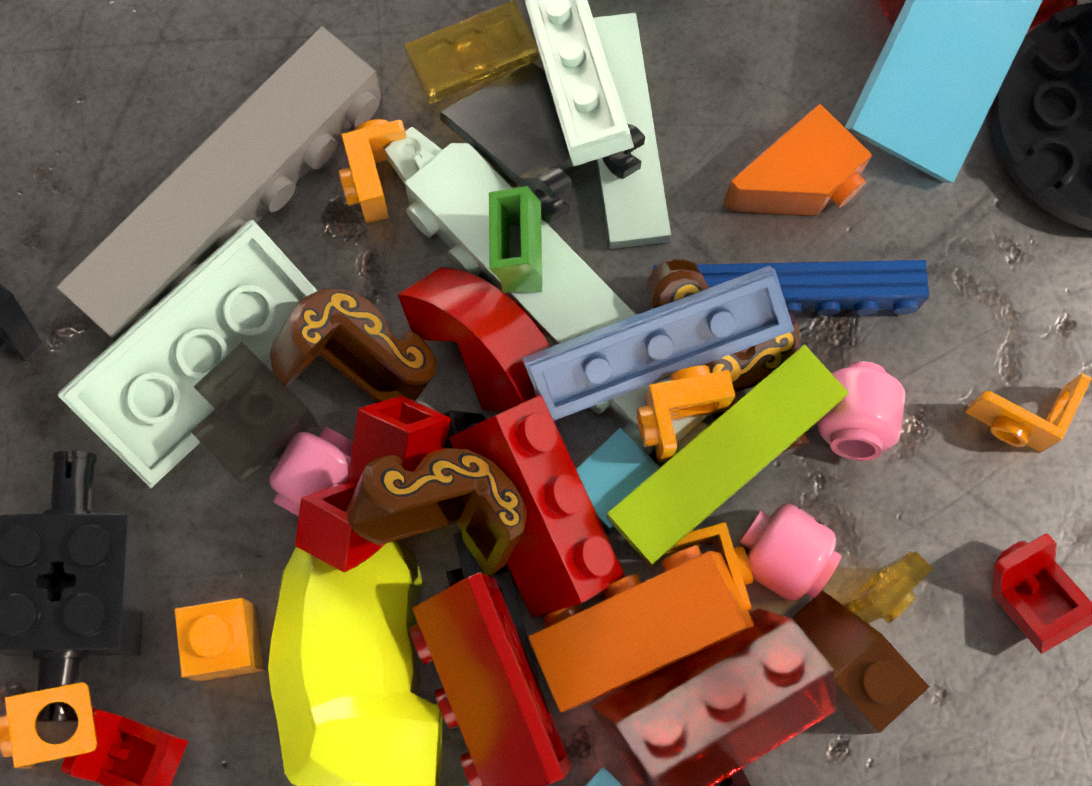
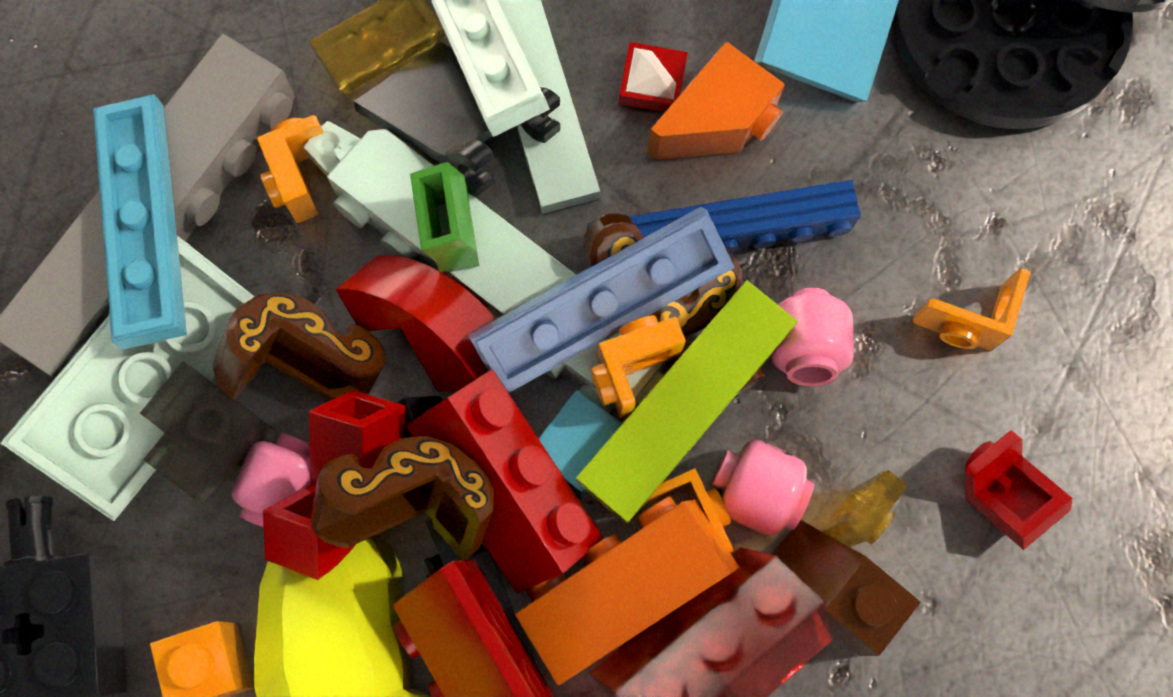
camera: 10 degrees left, 0 degrees up
none -> medium azure tile [93,94,187,350]
none -> tile [618,42,688,113]

